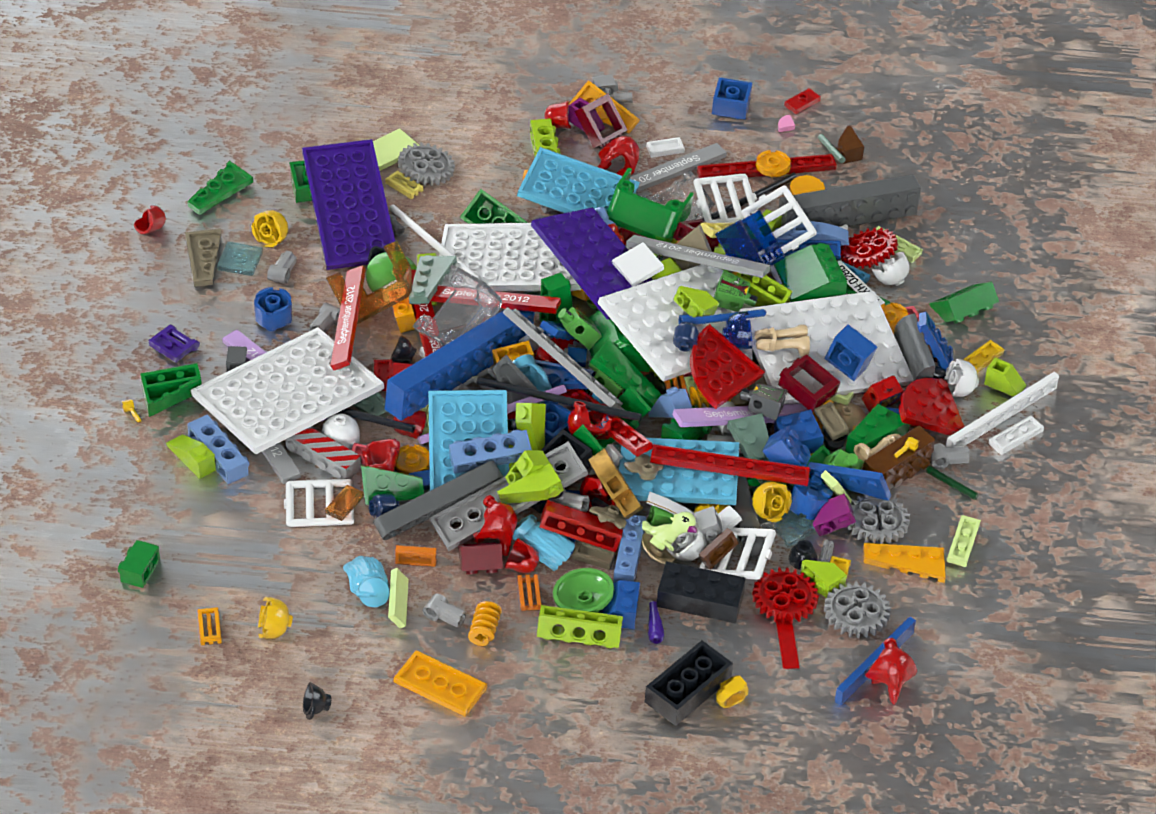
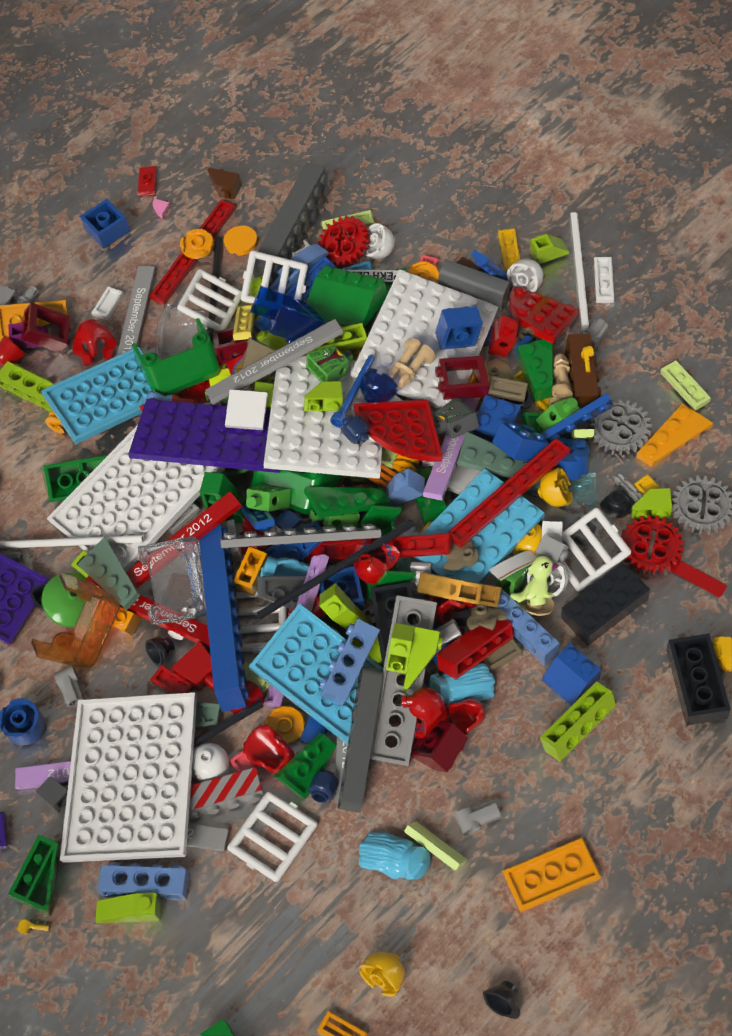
camera: 40 degrees left, 15 degrees up
clear orange tile [325,485,364,521] -> none
tile [330,265,366,371] -> none
orange tile [395,545,436,567] -> none
light orange piece [468,601,502,647] -> none
orange tile [517,574,541,611] -> none
bright green dish [553,568,614,613] -> none
dark purple piece [648,601,664,644] -> none
reddish brown plate [699,528,739,570] -> none
magenta slope [812,493,856,537] -> none
sand green bar [818,134,845,163] -> none
dark green bar [926,466,979,500] -> none
green slope [929,281,999,324] -> none

